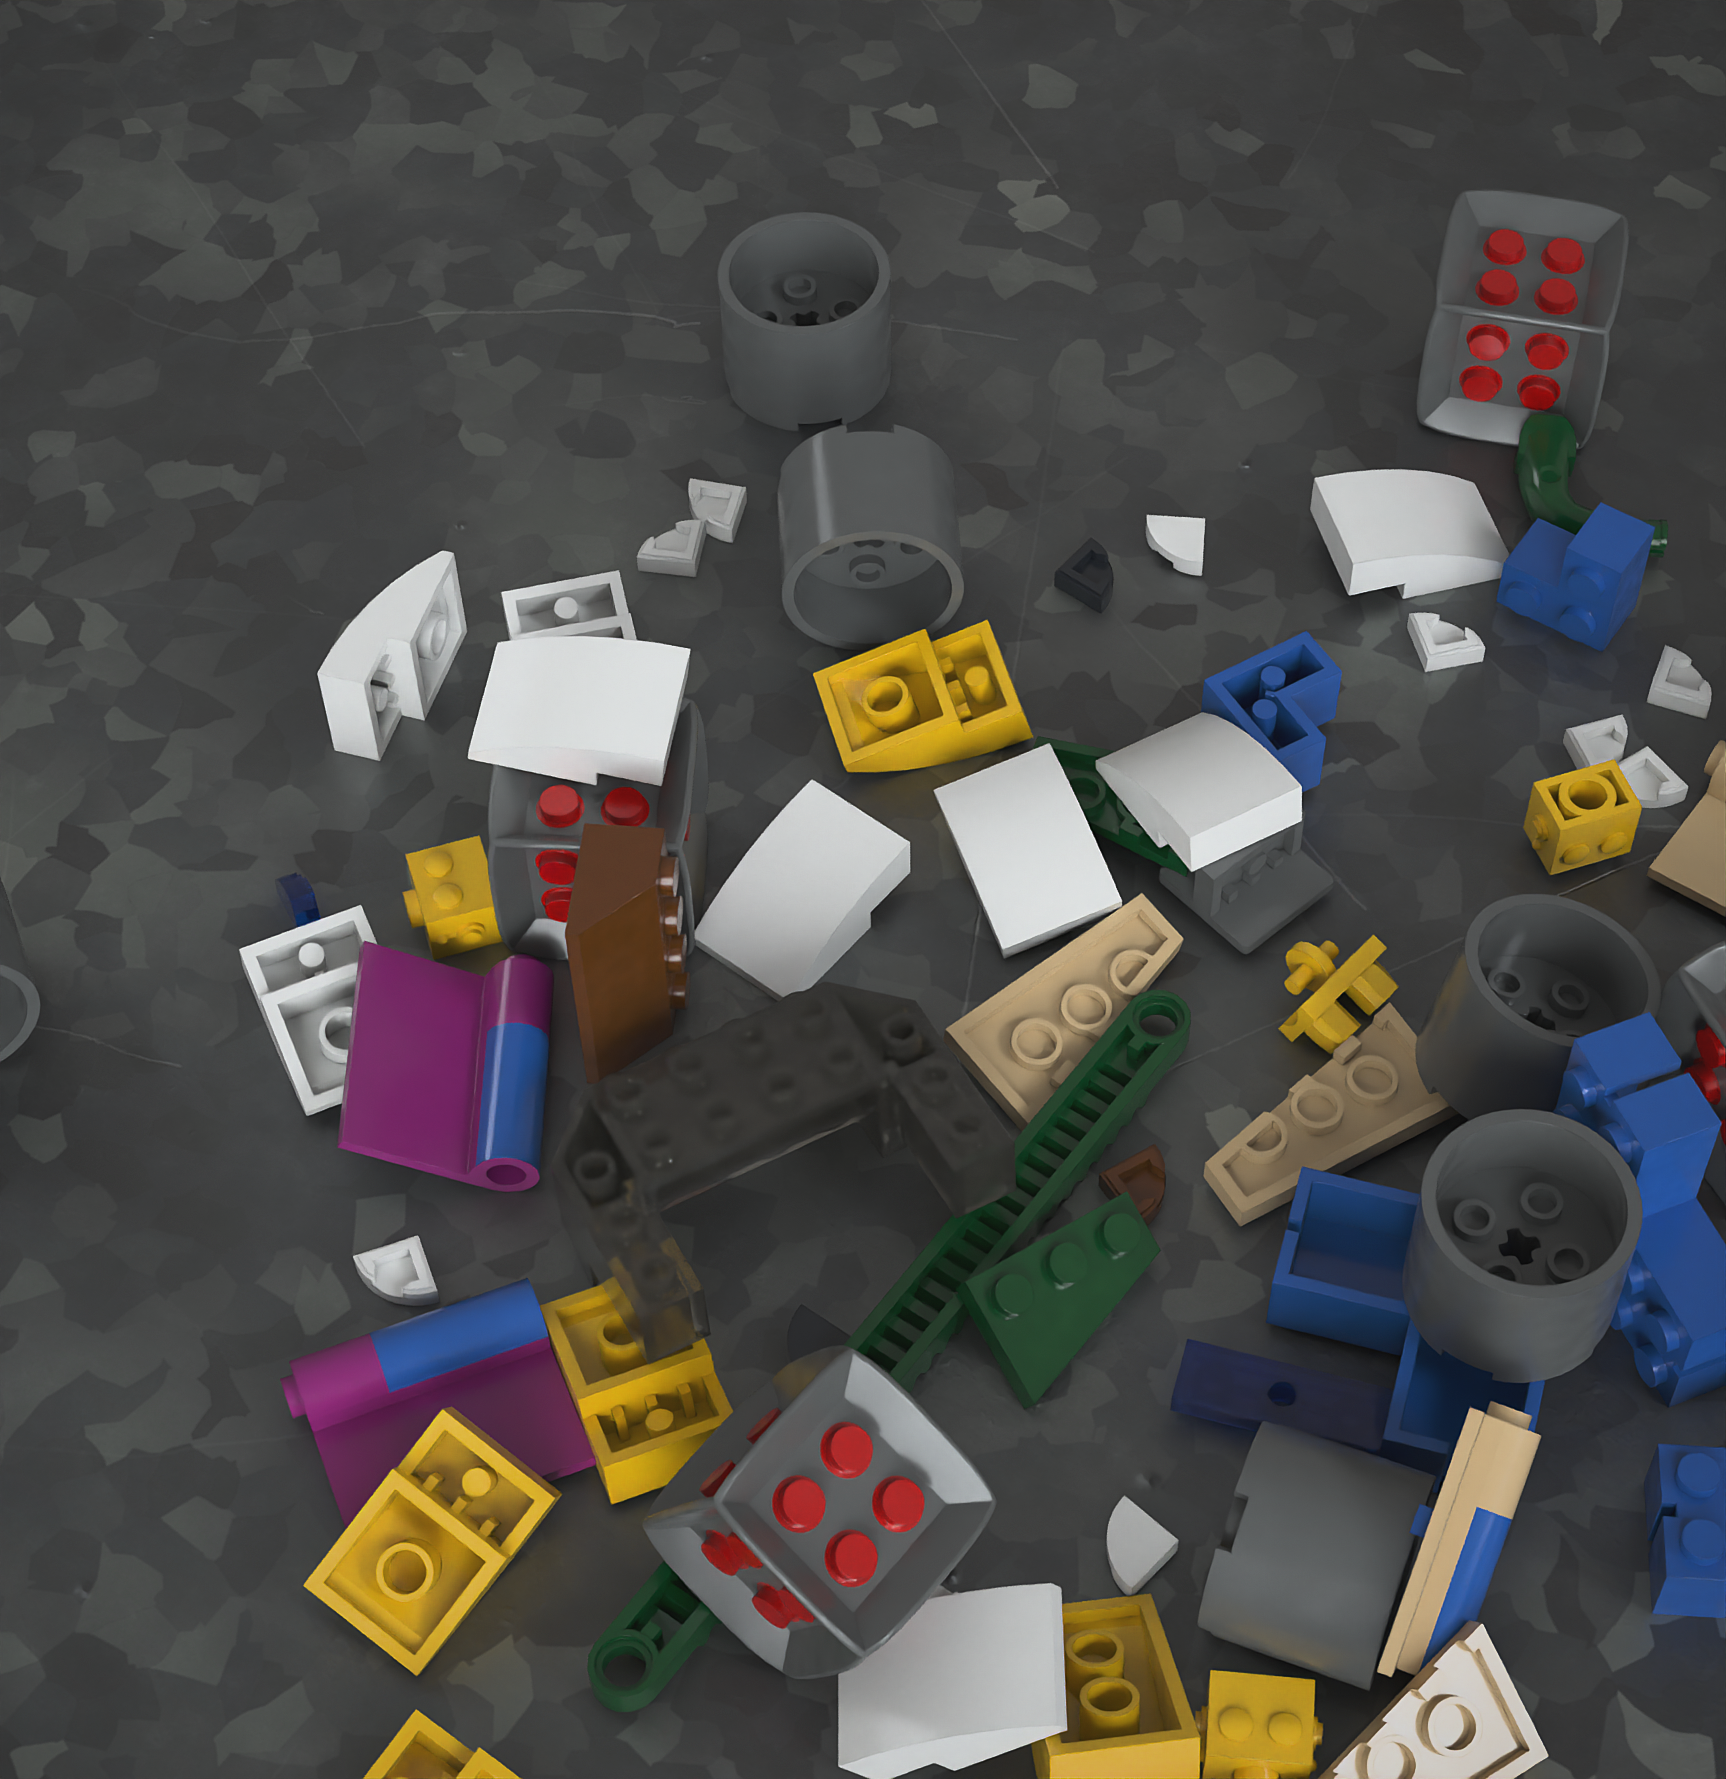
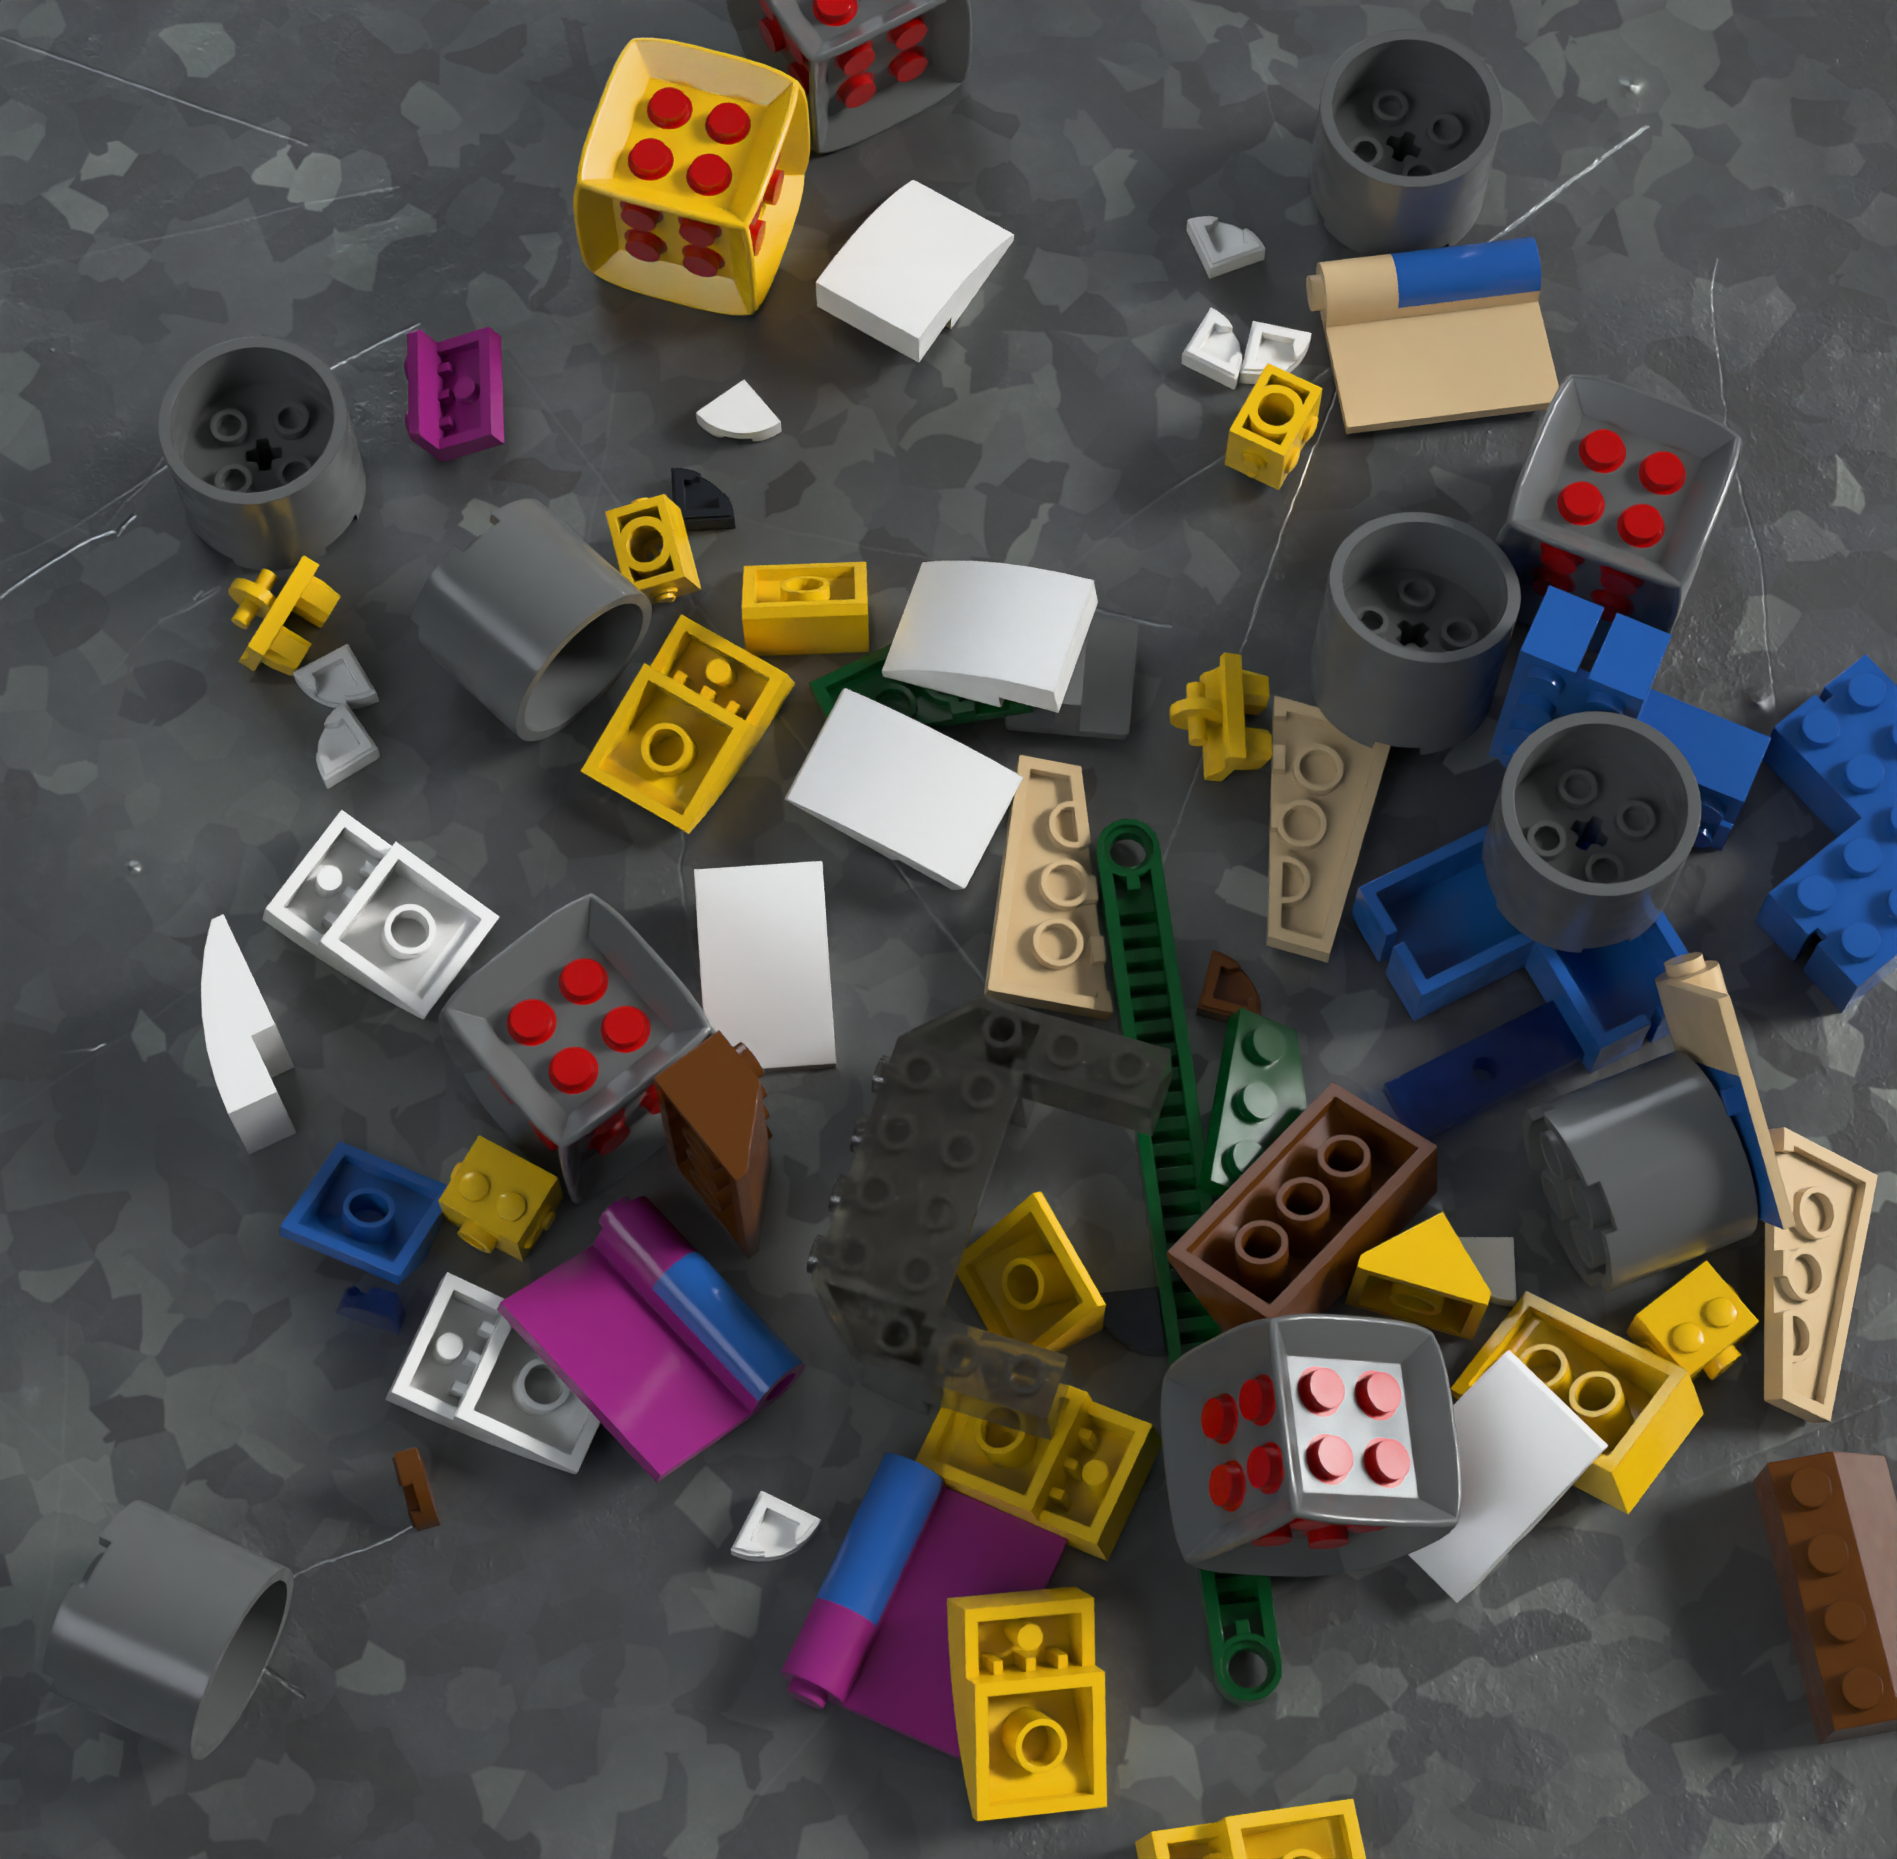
camera: 45 degrees left, 15 degrees up
white slope [468,636,691,786] -> none
blue brick [1201,631,1342,793] -> none
white tile [1407,613,1485,672] -> none
blue brick [1496,502,1655,652] -> none
dark green piece [1513,414,1668,558] -> none
none -> yellow hips [228,555,341,676]
none -> blue slope [279,1141,448,1285]
none -> reddish brown tile [392,1447,441,1531]
none -> magenta bracket [404,326,504,462]
none -> yellow piece [573,38,810,316]
none -> yellow head [605,494,701,605]
none -> yellow slope [742,562,870,656]
none -> yellow slope [950,1192,1106,1369]
none -> reddish brown slope [1167,1082,1437,1332]
none -> yellow slope [1345,1212,1491,1341]

